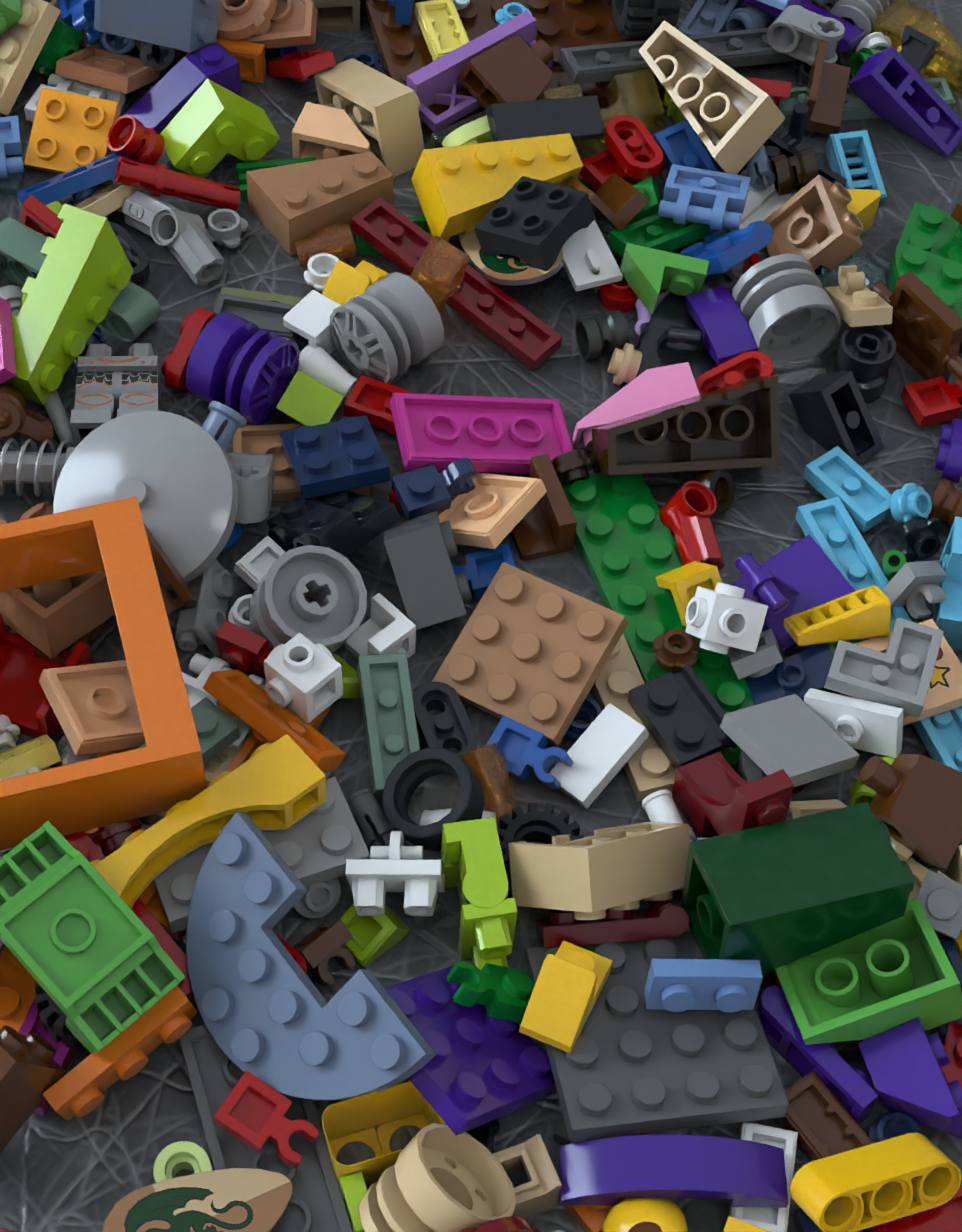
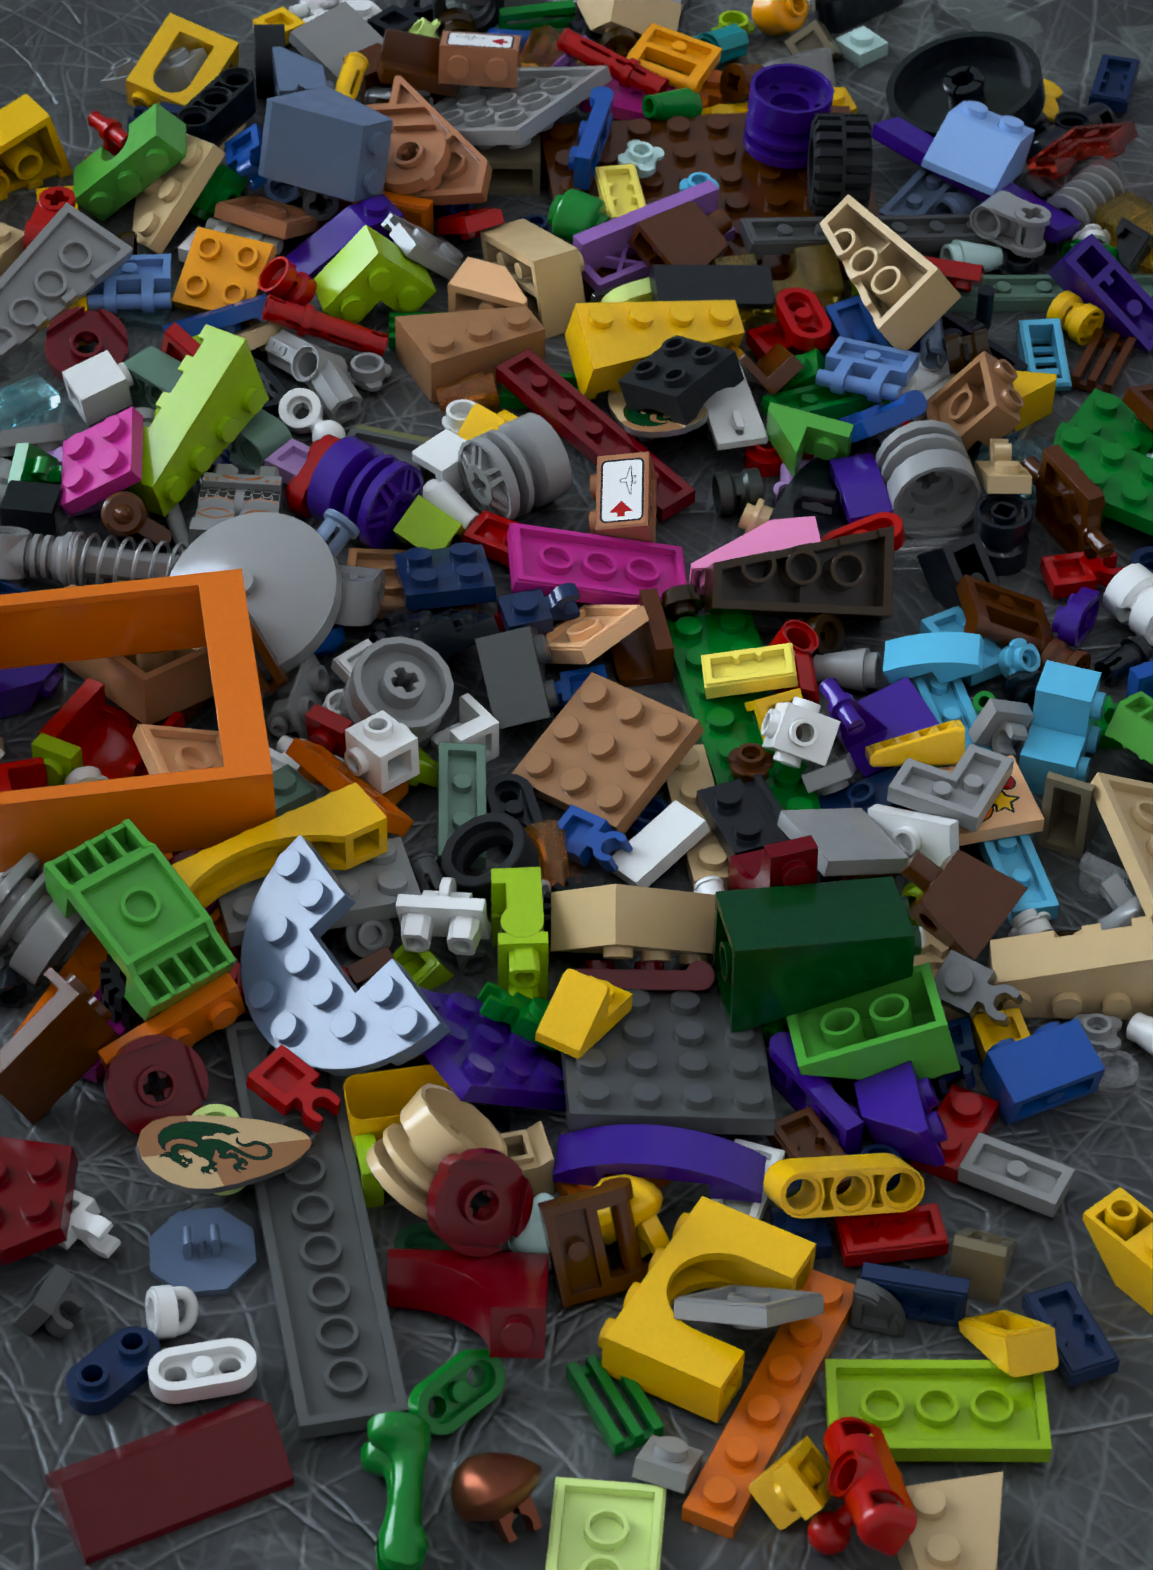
camera: 10 degrees right, 10 degrees down
clear orange slope [410,236,470,317] -> none
medium blue plate [644,959,763,1013] -> none
reddish brown panel [804,41,851,135] -> none
none -> dark red plate [103,1035,209,1135]
none -> lavender plate [264,438,310,484]
none -> white plate [278,388,346,443]
none -> light grey plate [381,212,463,280]
none -> green head [547,189,611,244]
none -> brick [589,451,657,543]
none -> light yellow plate [701,643,798,699]
none -> light grey cone [813,647,882,693]
none -> medium azure slope [883,632,984,685]
none -> light aqua cone [940,240,1003,273]
none -> reddish brown plate [956,574,1054,656]
none -> yellow wheel [1046,290,1105,346]
none -> reddish brown tile [1071,328,1137,394]

